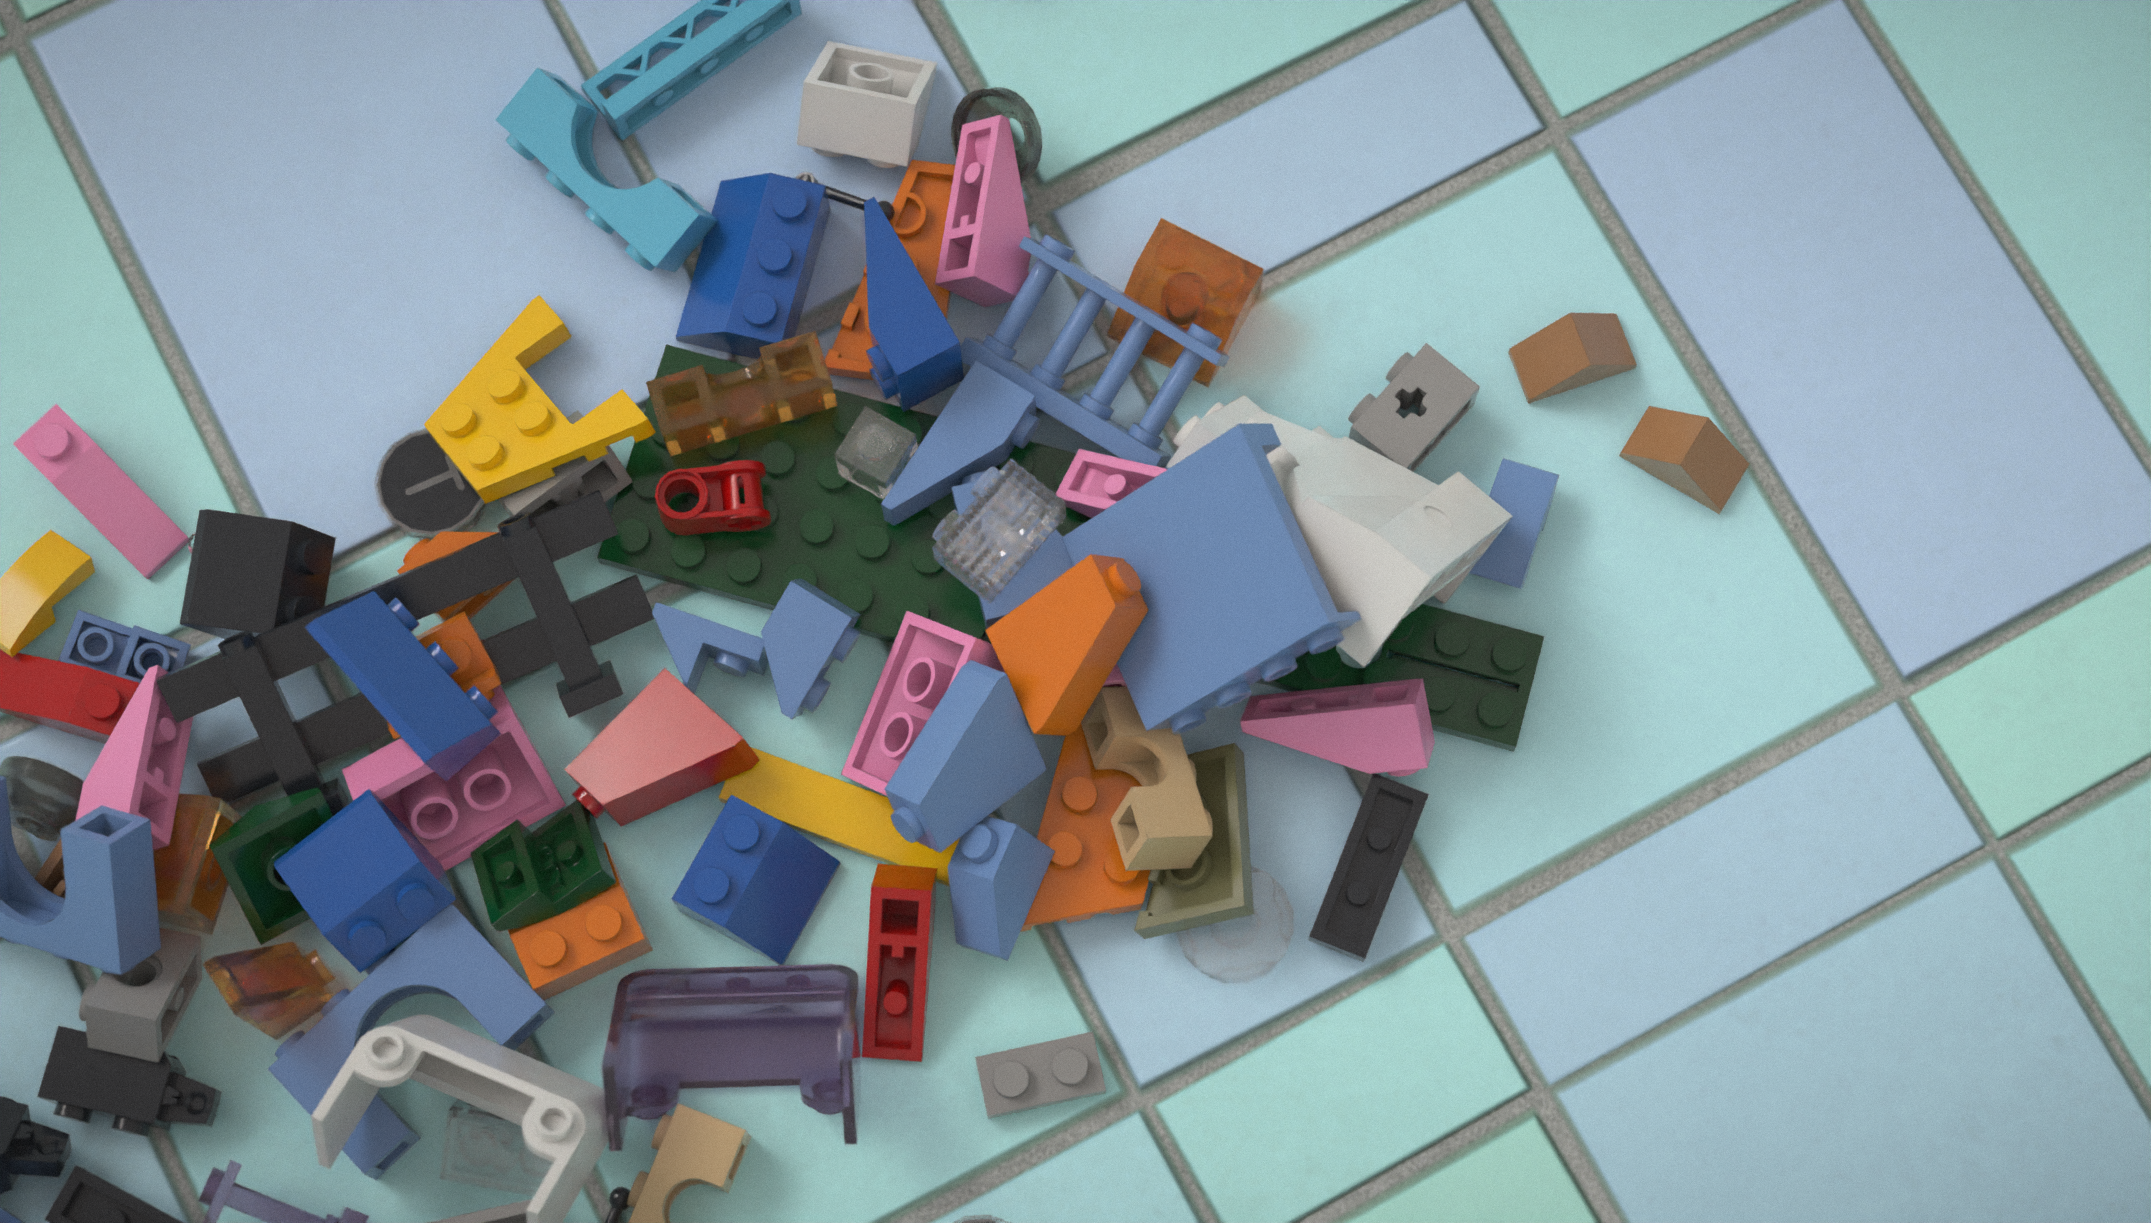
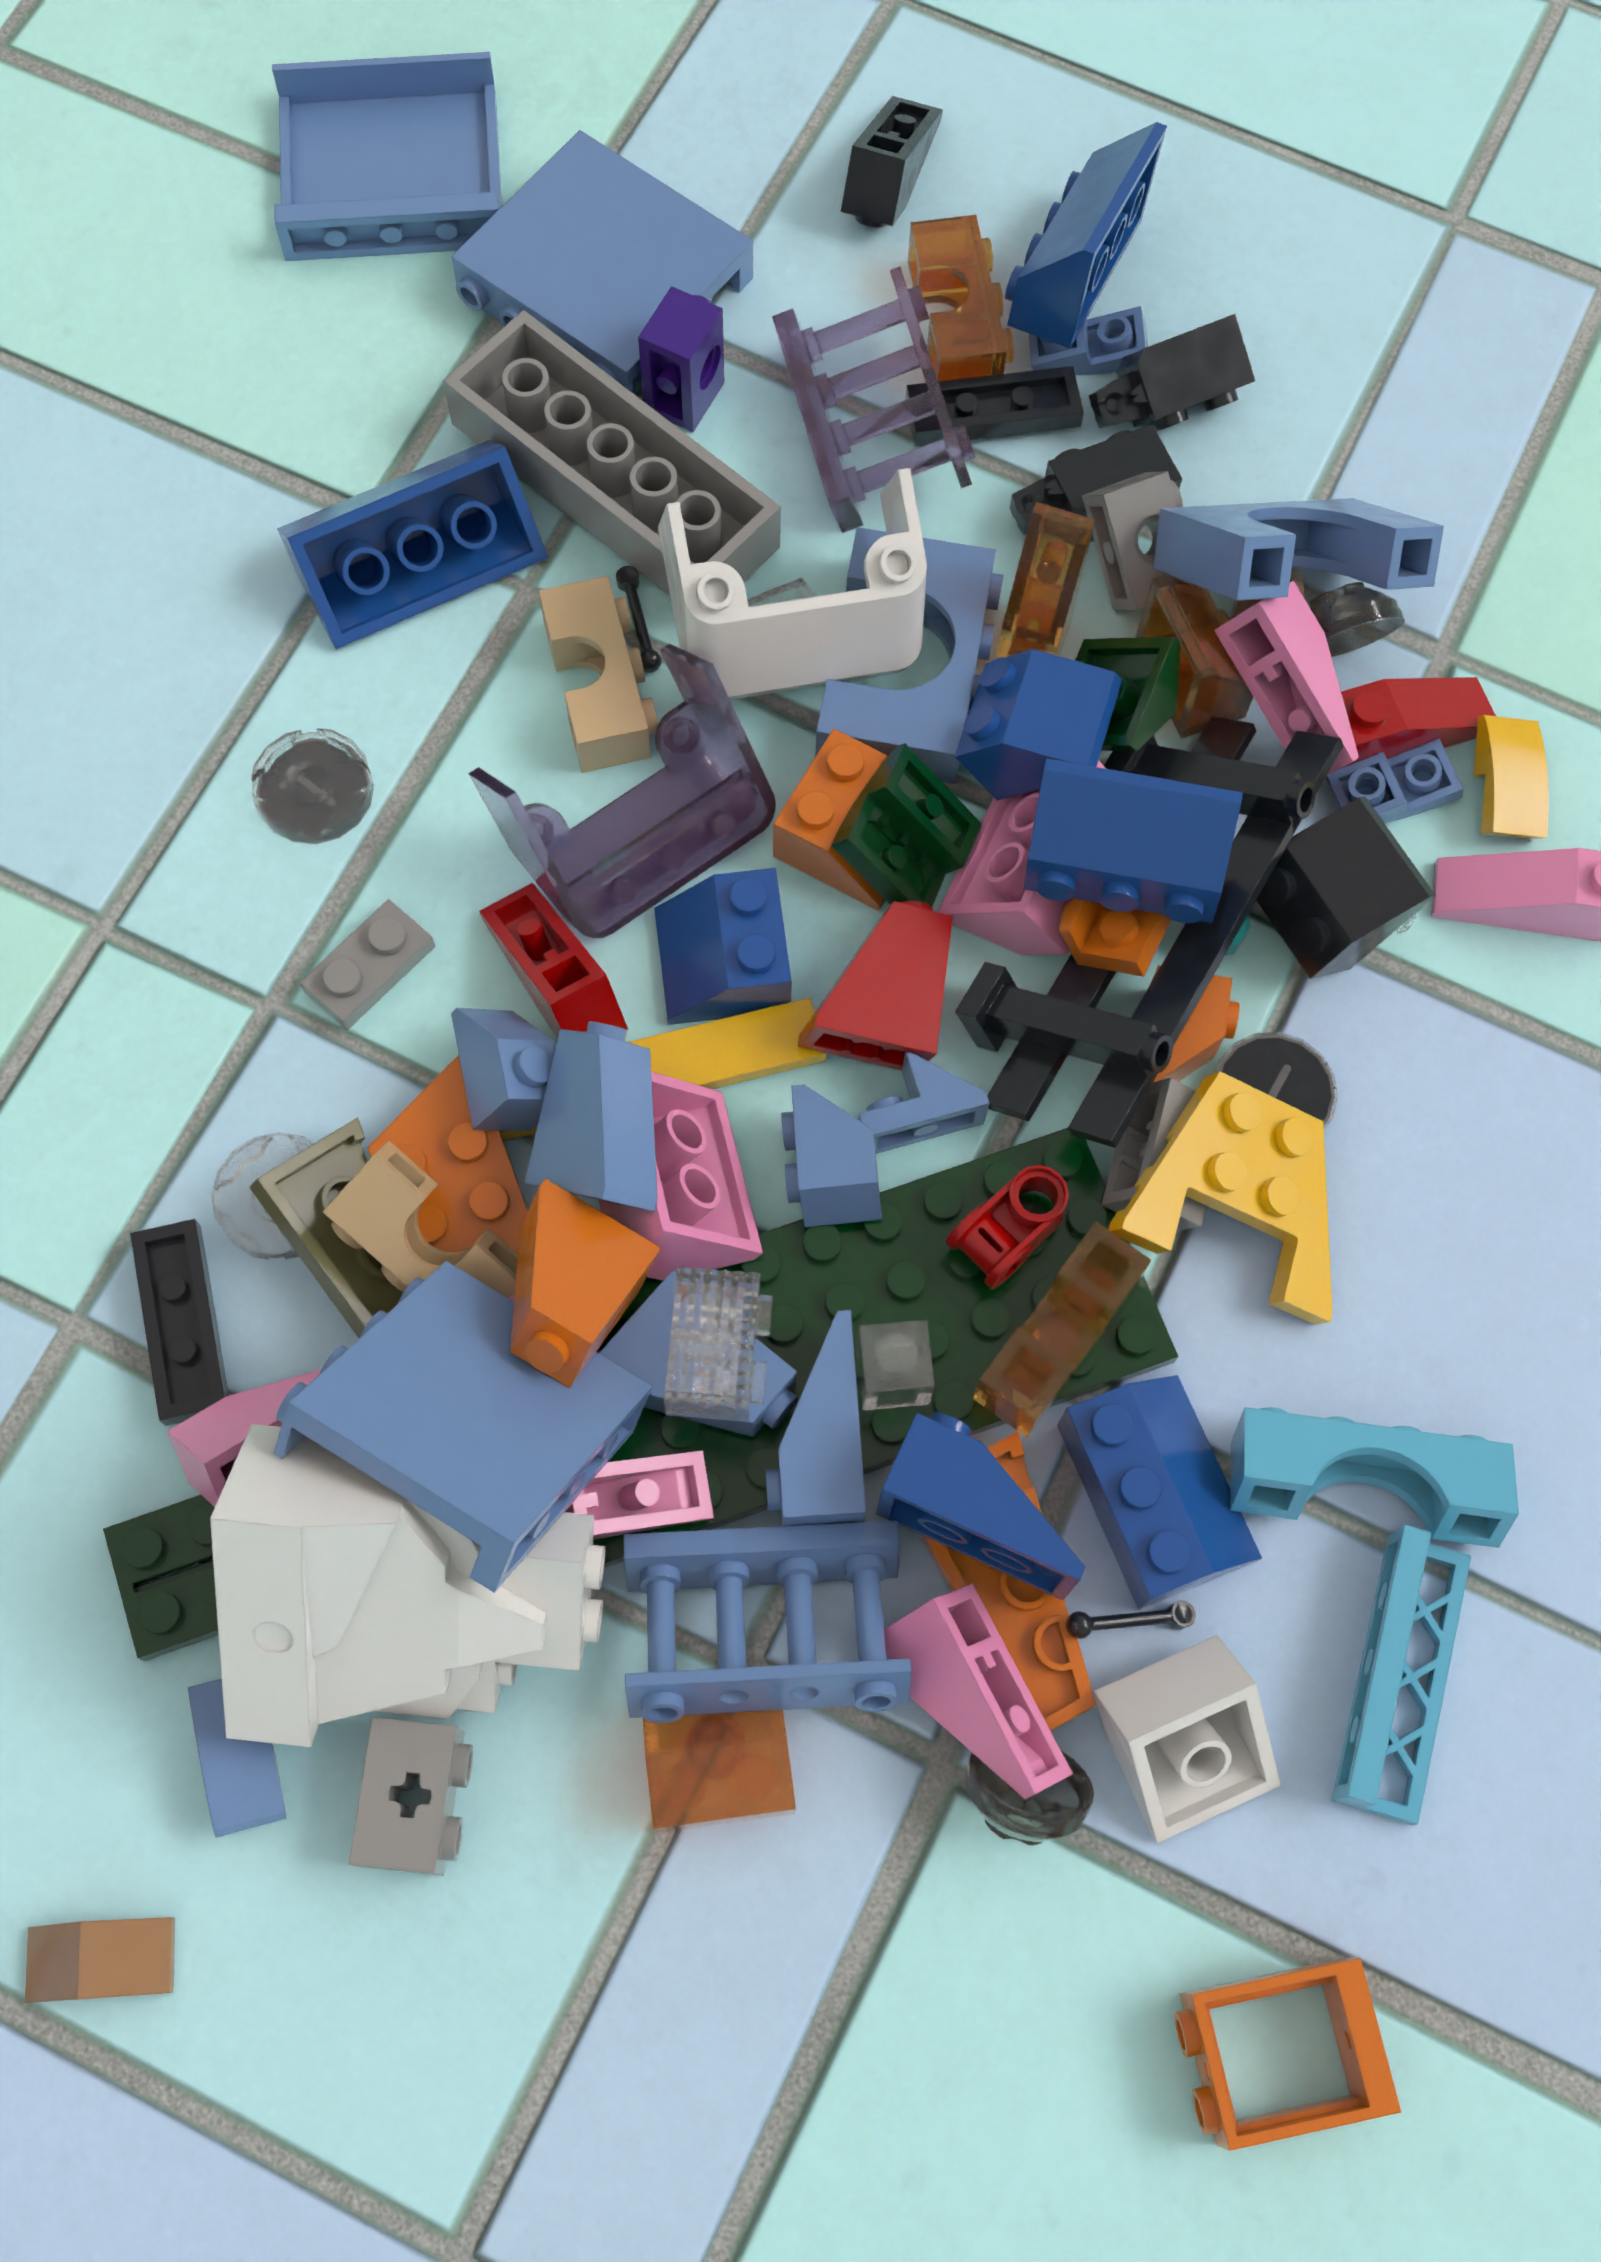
camera: 140 degrees right, 5 degrees down
medium nougat slope [1508,313,1637,404] -> none

